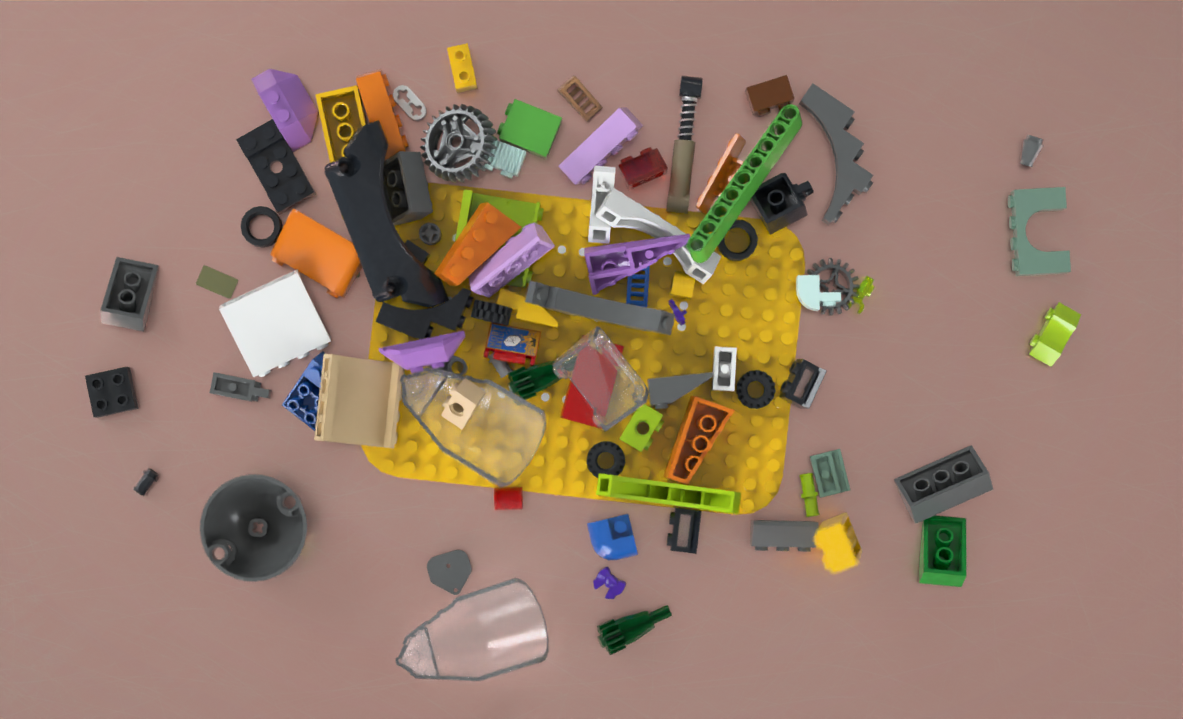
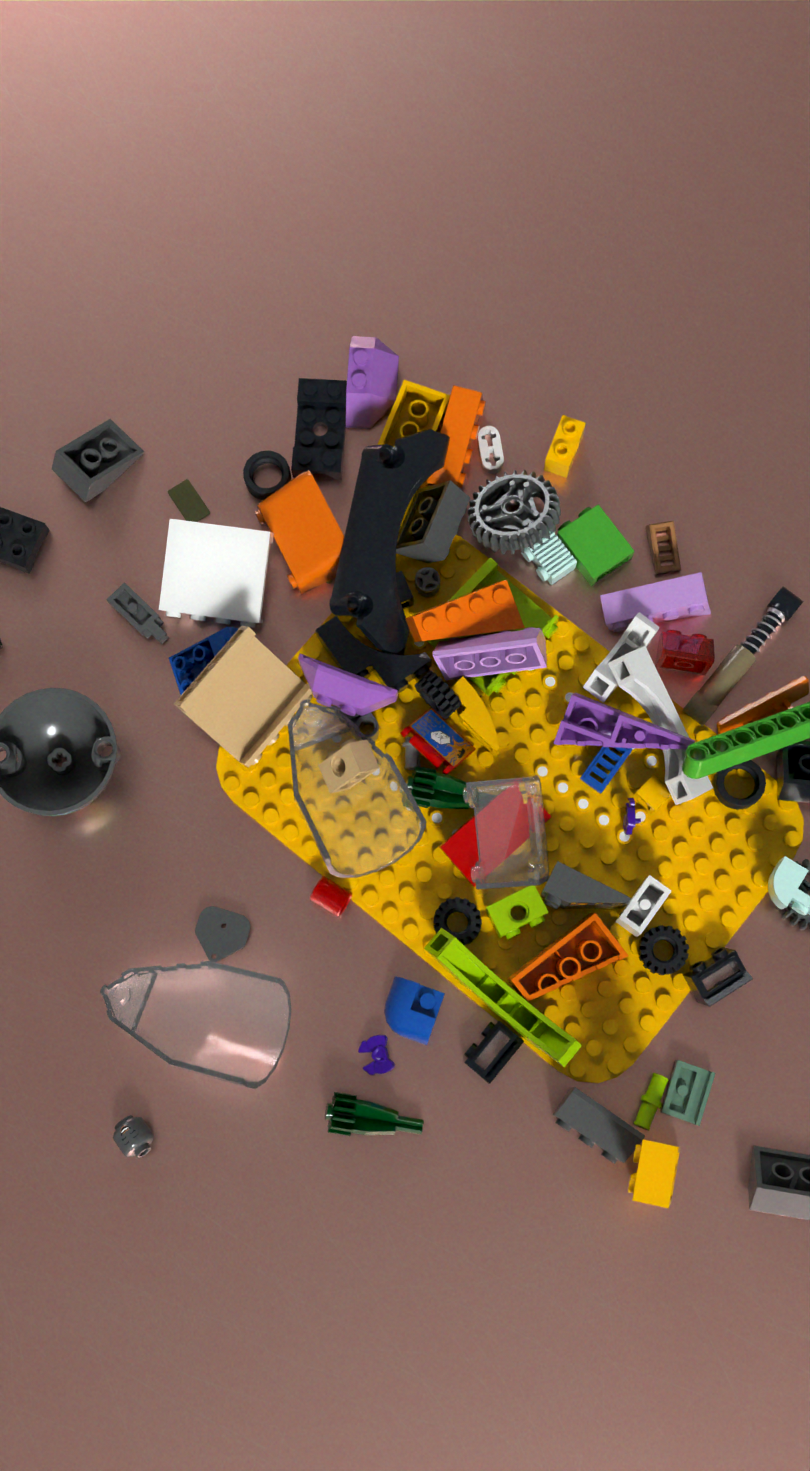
camera: 35 degrees right, 10 degrees down
dark grey arch [525,281,675,335] -> none
green slope [919,515,967,587] -> none

